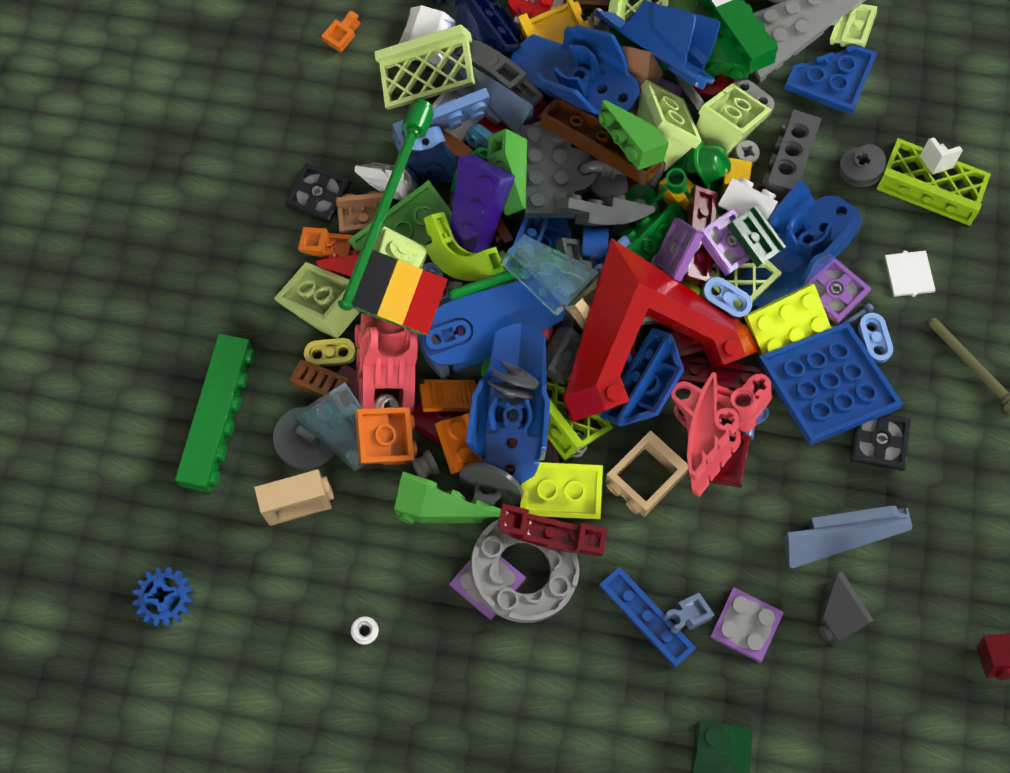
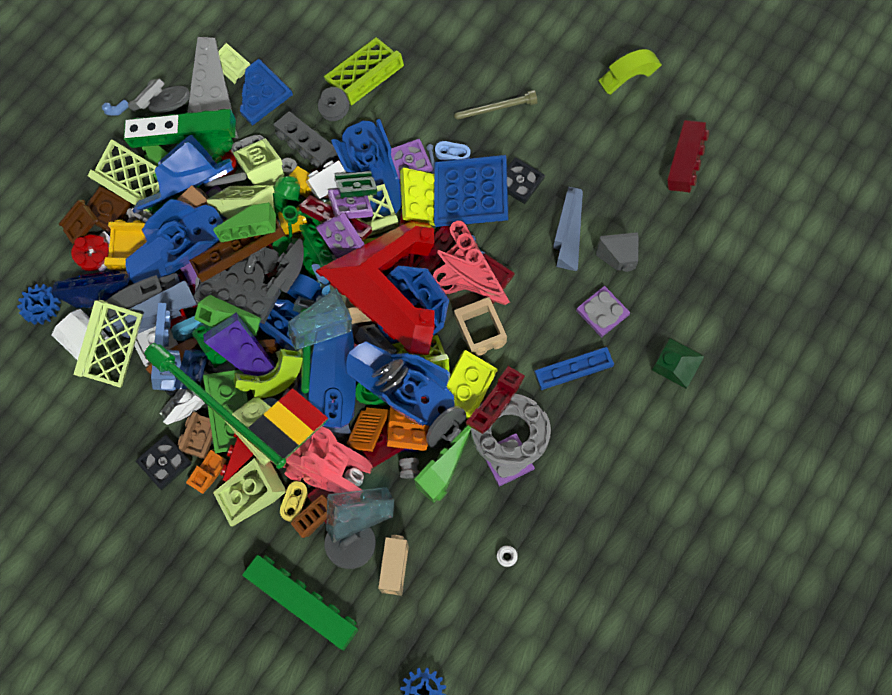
camera: 65 degrees left, 0 degrees up
orange plate [321,11,361,53] -> none
orange plate [355,407,417,465] -> none
sand blue plate [662,593,714,633] -> none
light blue plate [702,277,752,317] -> none
white piece [884,251,936,297] -> none
white panel [920,137,963,175] -> none

